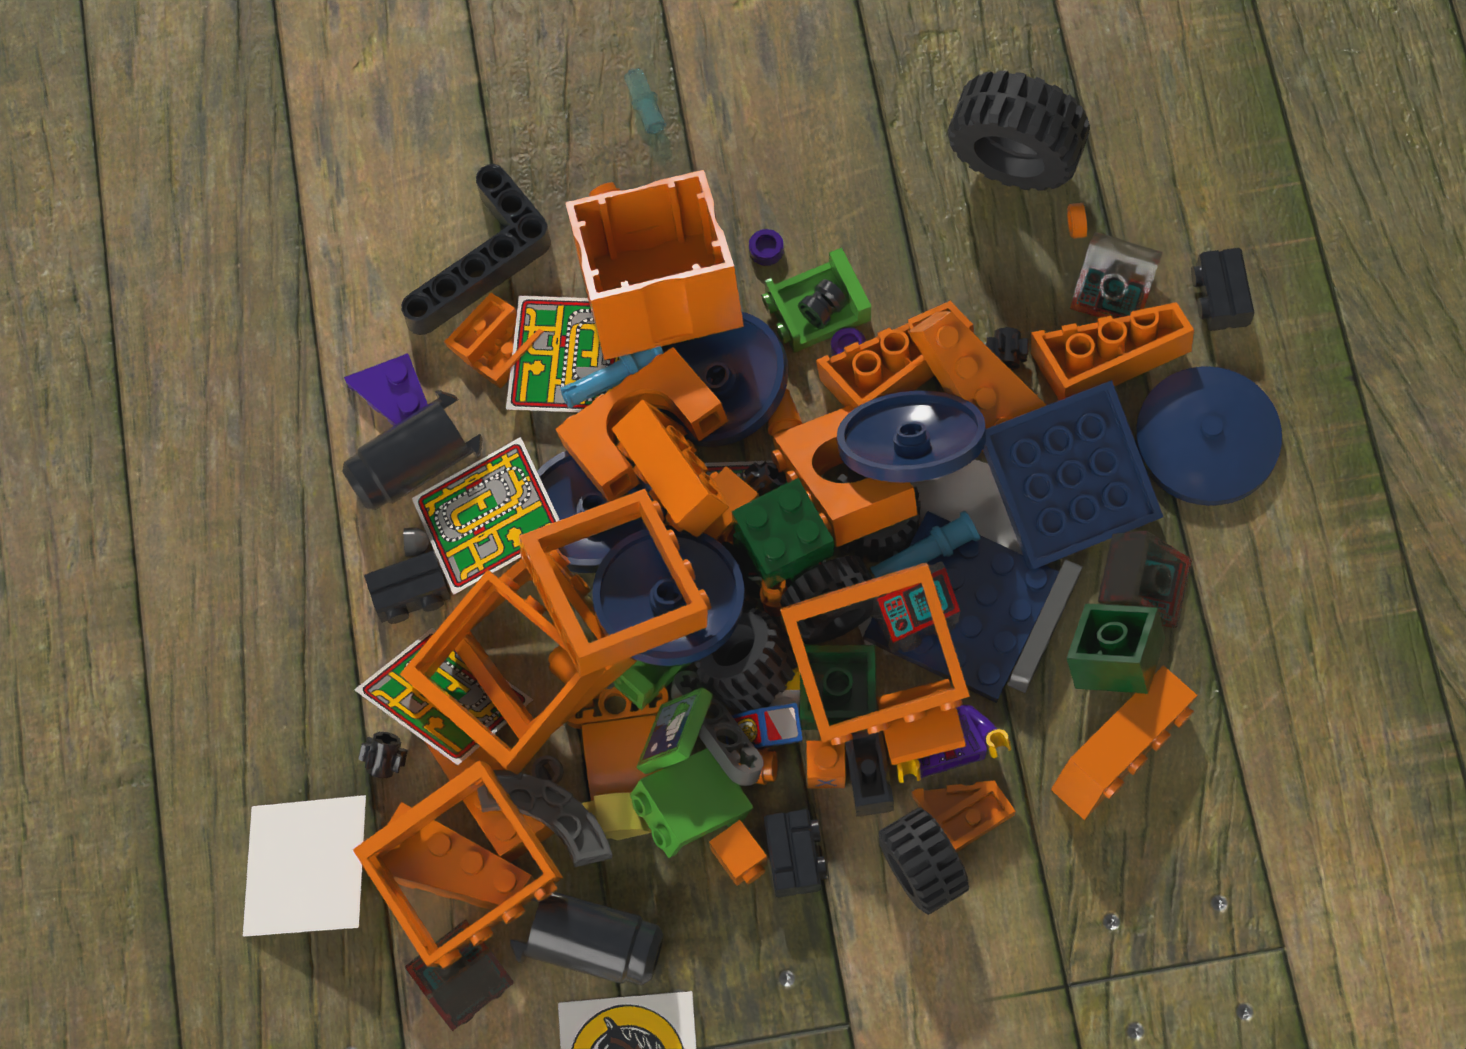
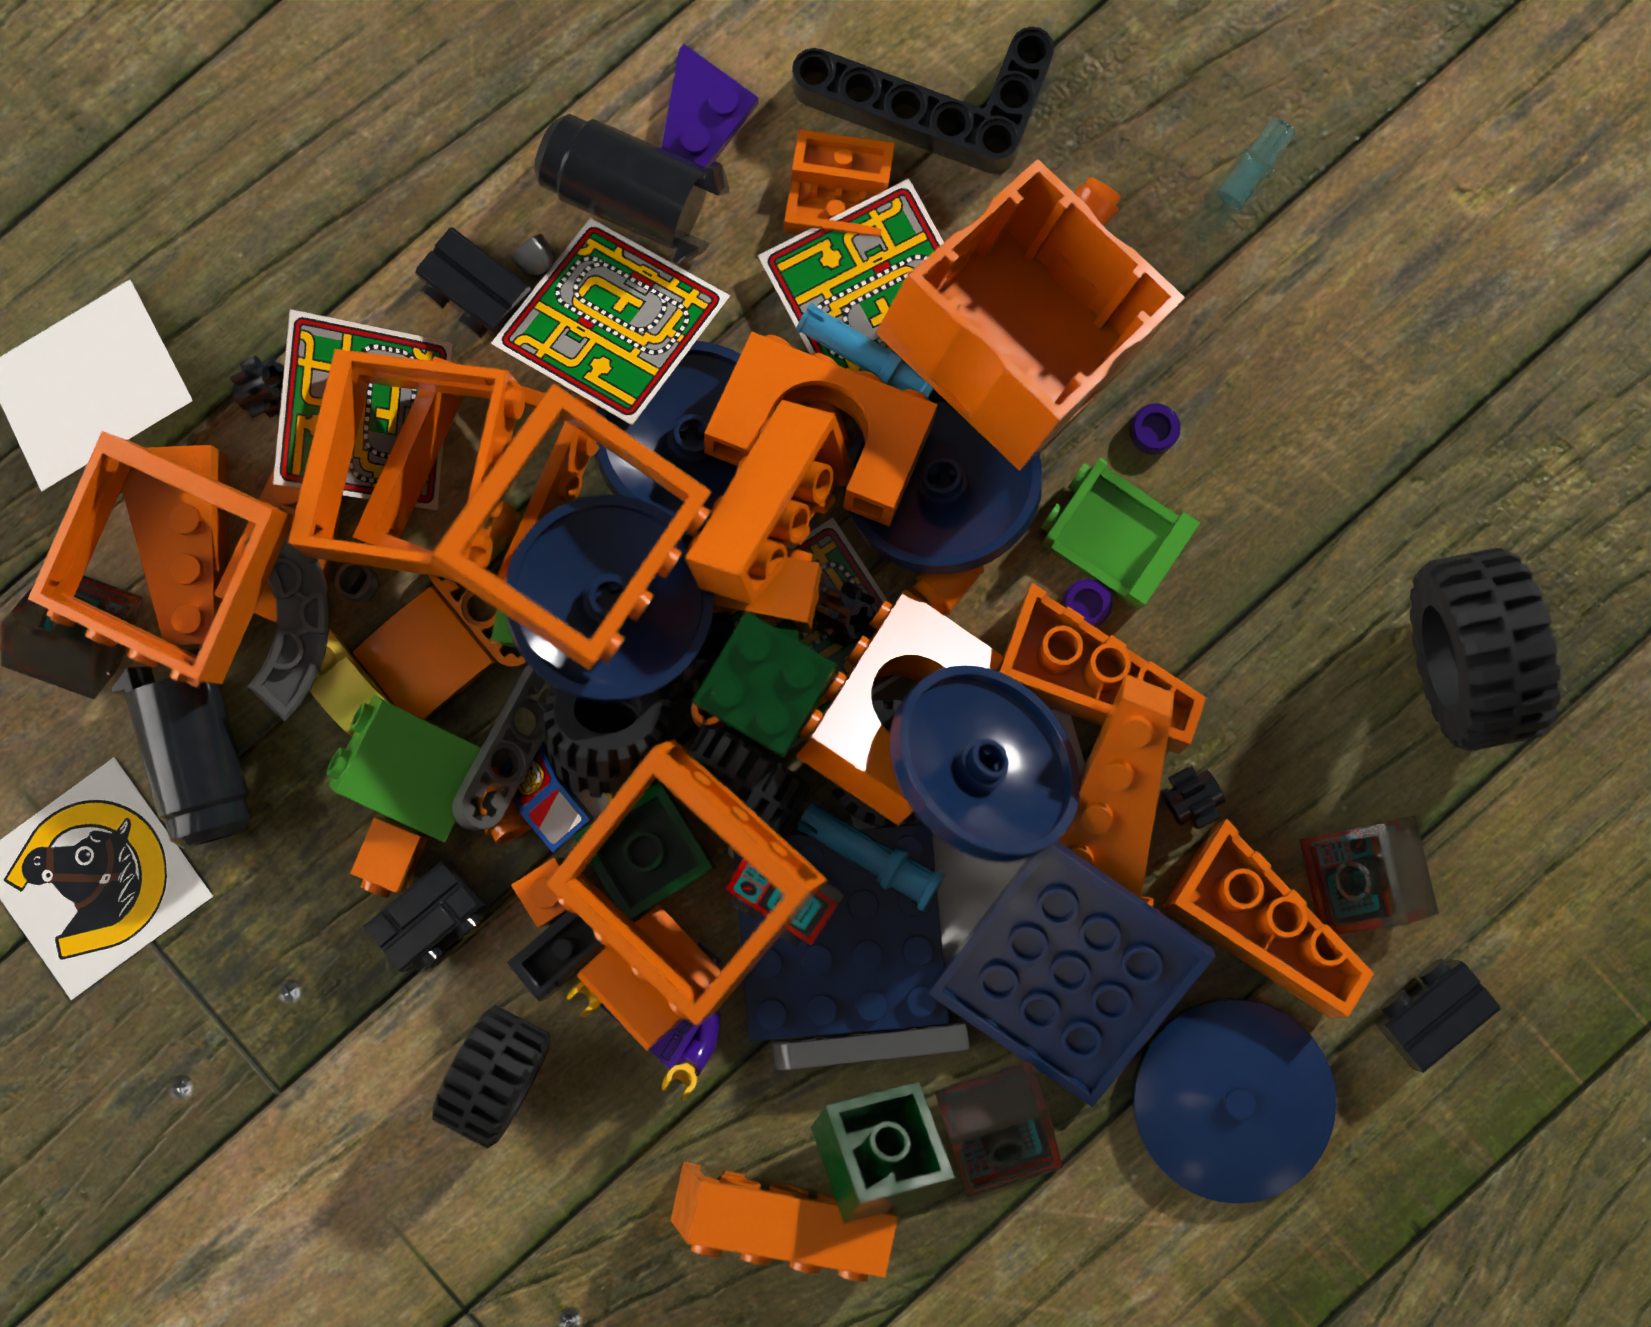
camera: 55 degrees right, 15 degrees up
tile [636,687,713,774] -> none
black wheel [798,279,848,329] -> none
orange wing [911,780,1016,852] -> none
orange tile [1067,203,1087,239] -> none

